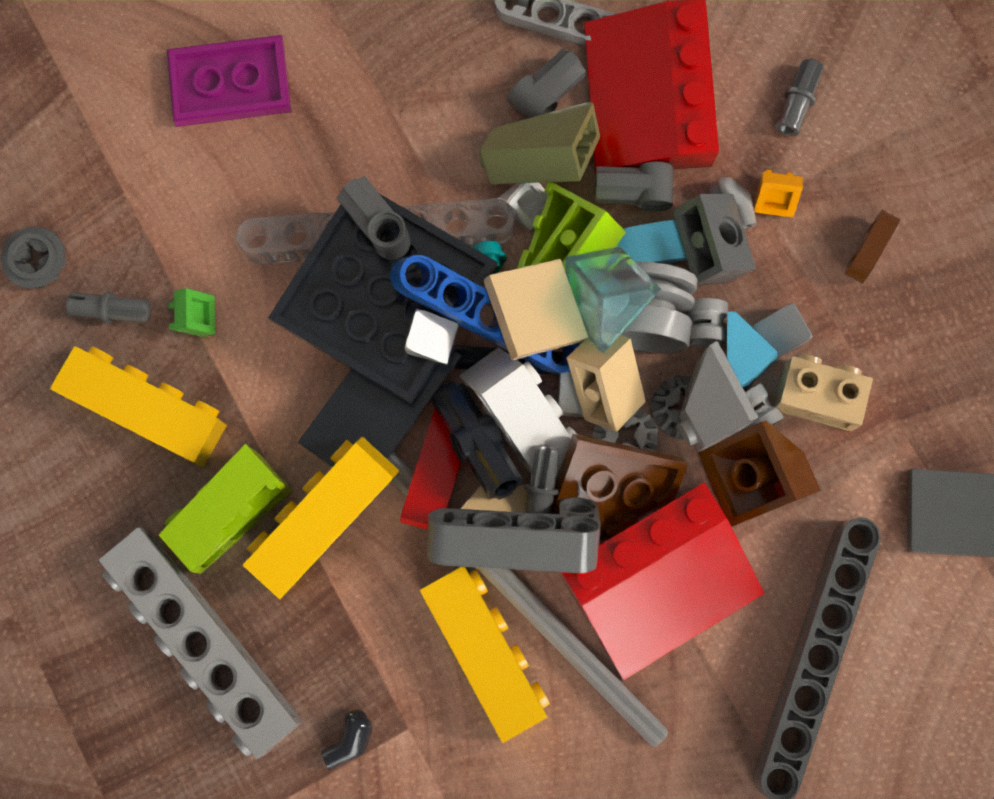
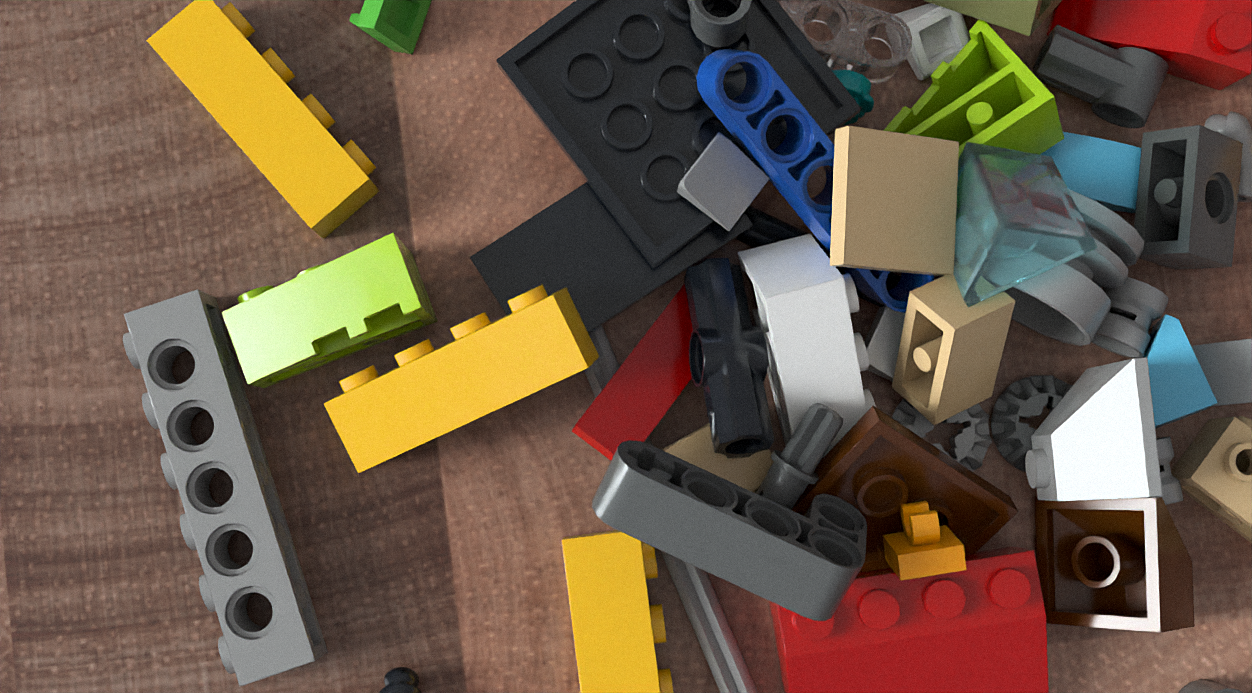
camera: 15 degrees right, 5 degrees up
none -> light orange tile [883,501,967,581]

